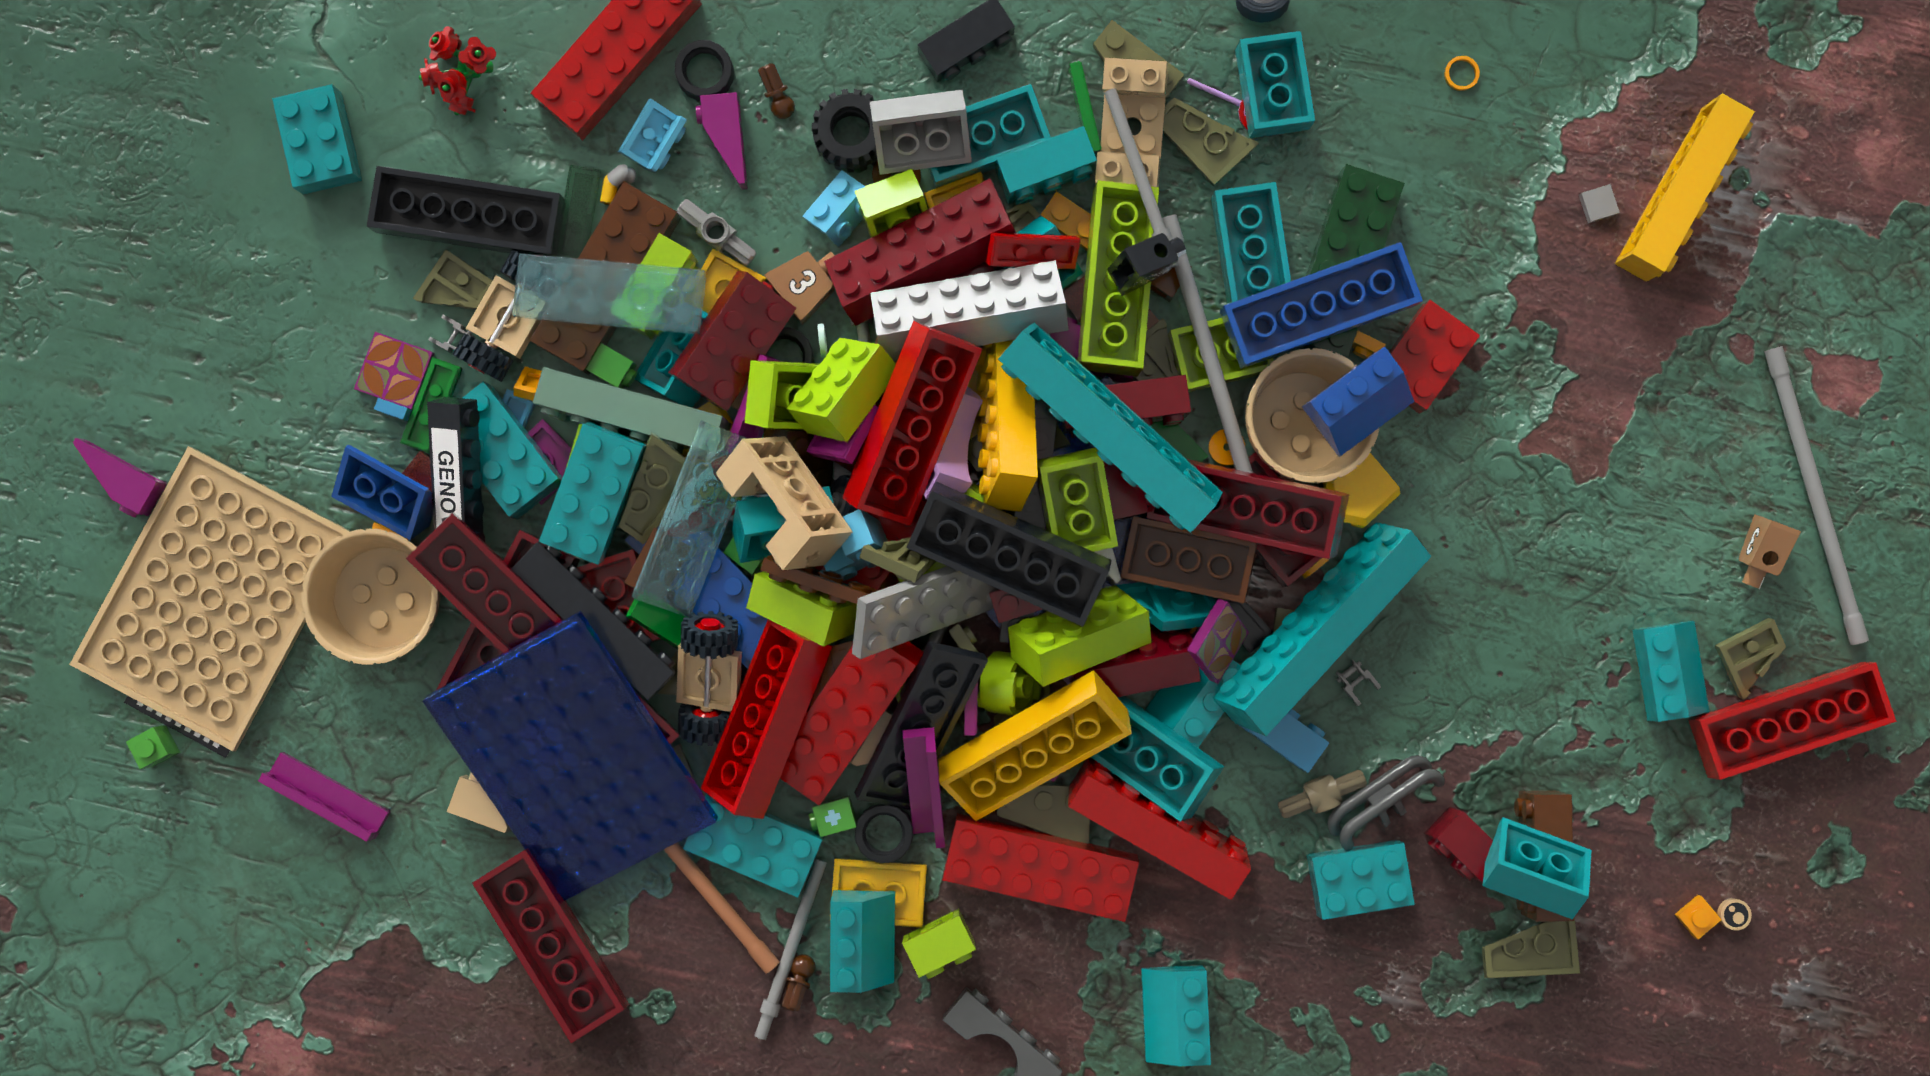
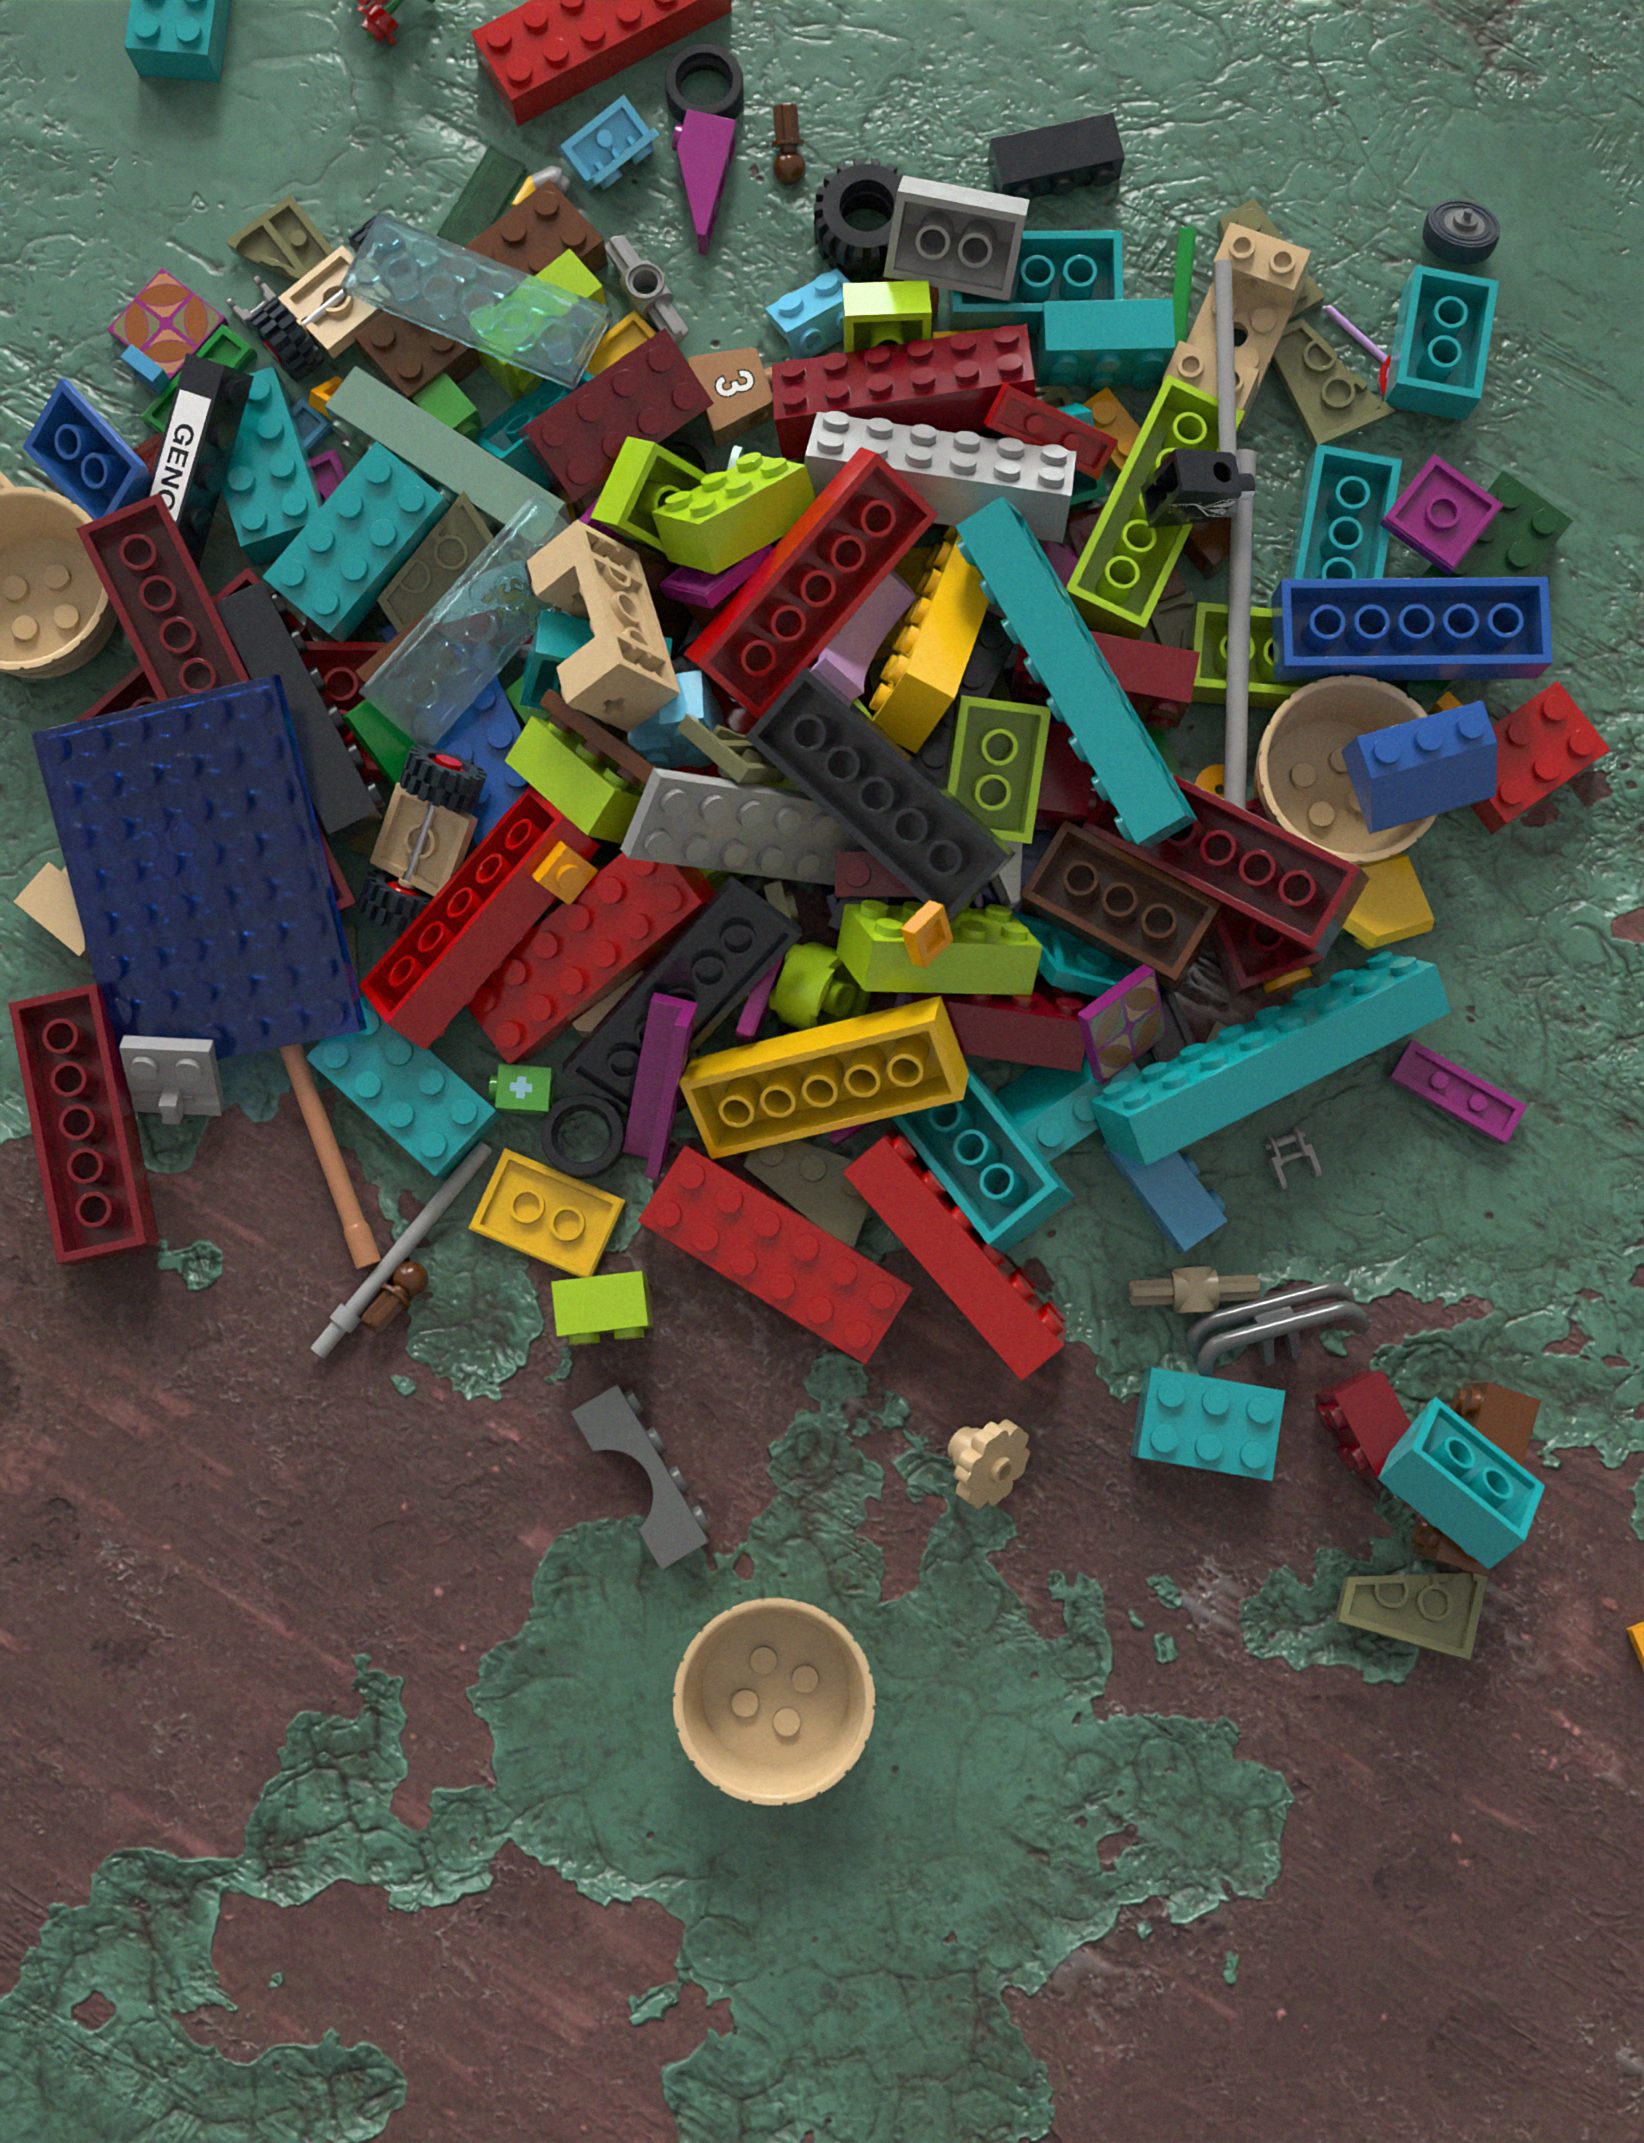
camera: 25 degrees right, 5 degrees down
black brick [367,166,566,260] -> none
teal slope [830,890,895,993] -> none
teal slope [1141,965,1211,1066] -> none
none -> light grey hinge [119,1036,225,1125]
none -> light orange plate [531,841,598,906]
none -> light orange plate [901,900,954,968]
none -> tan plant [948,1419,1030,1509]
none -> magenta tile [1379,454,1504,575]
none -> magenta plate [1387,1039,1527,1145]

